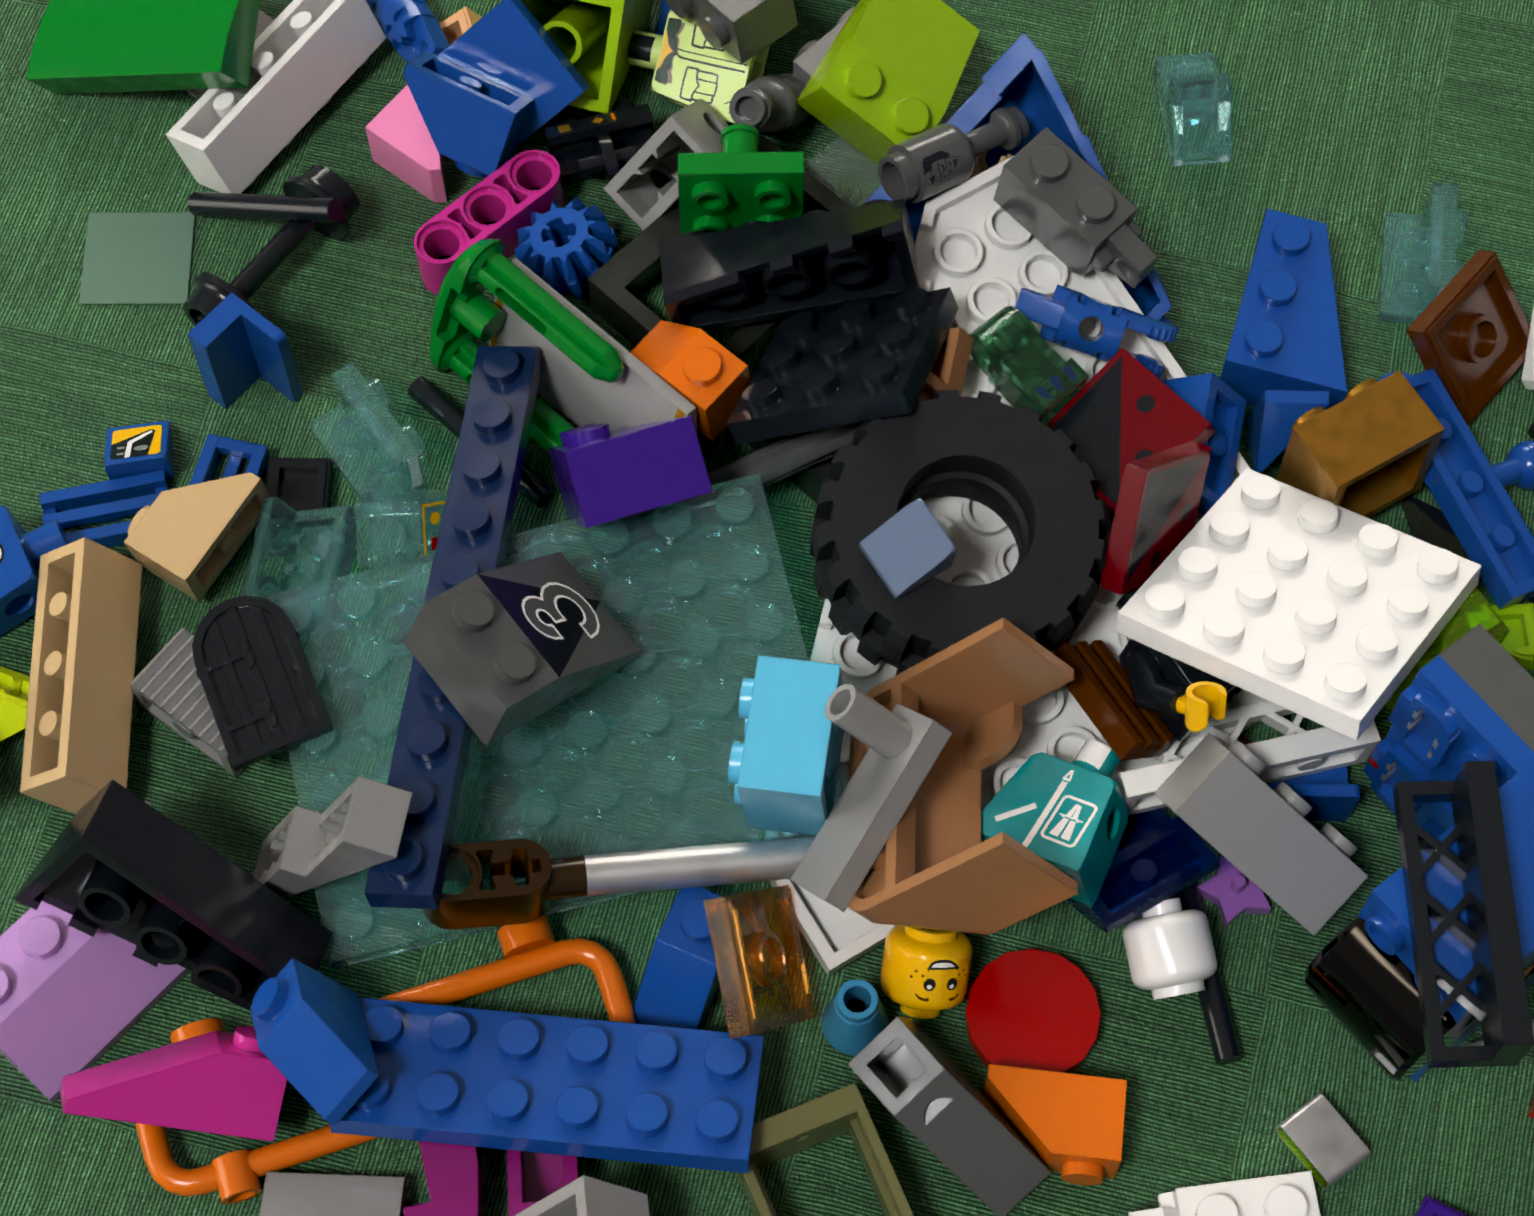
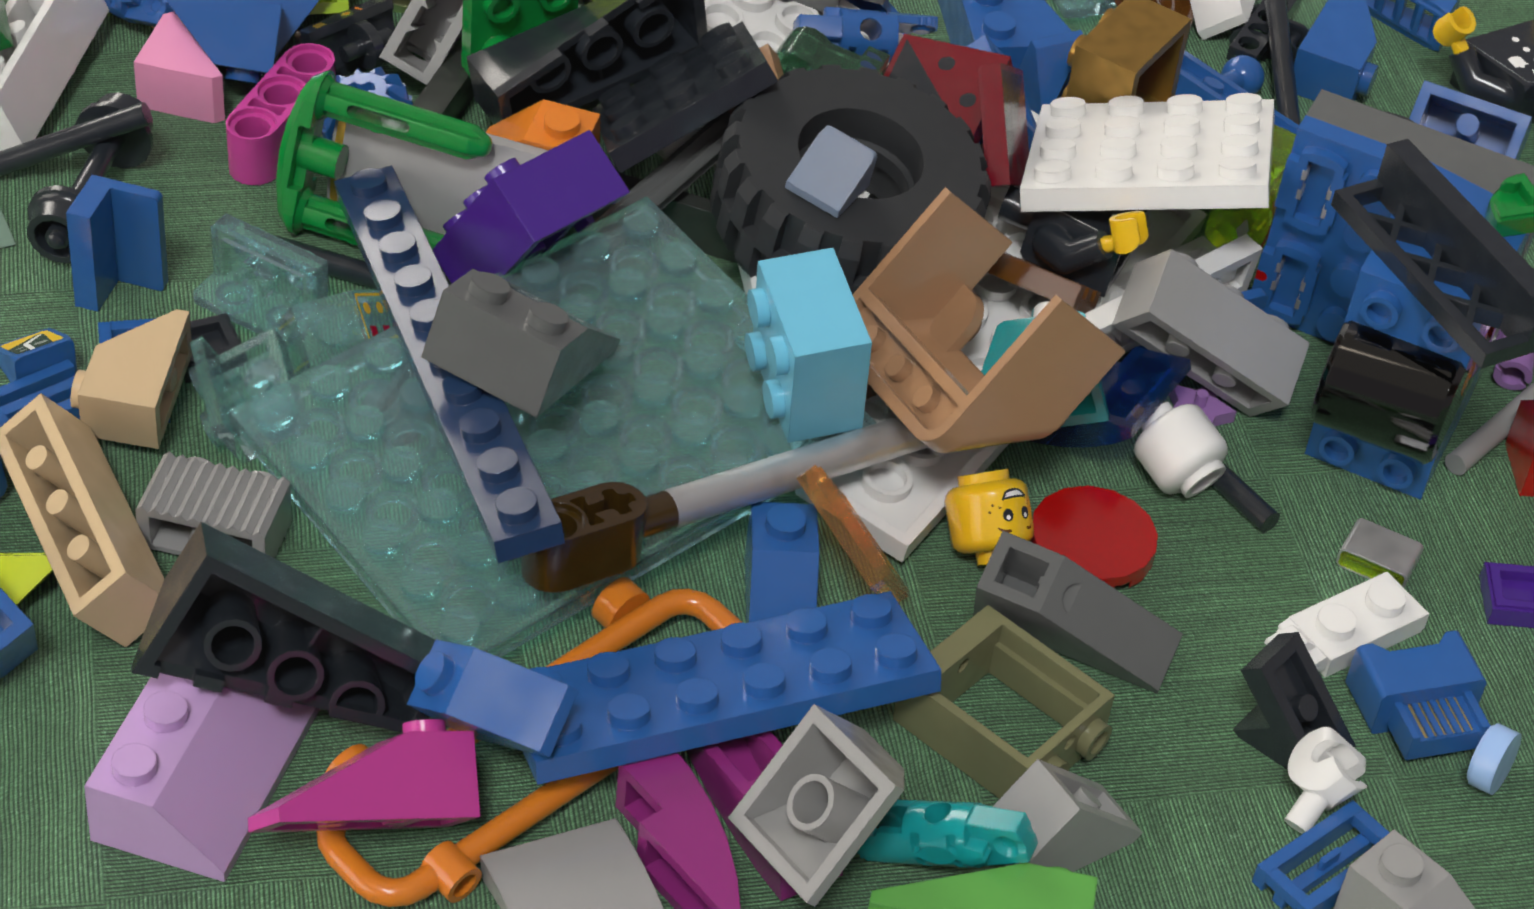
camera: 30 degrees left, 20 degrees down
black window [192,595,334,771] -> none
light grey slope [253,776,412,898] -> none
light grey piece [790,684,952,912] -> none
dark azure cone [822,979,889,1056] -> none
orange slope [983,1064,1127,1186] -> none

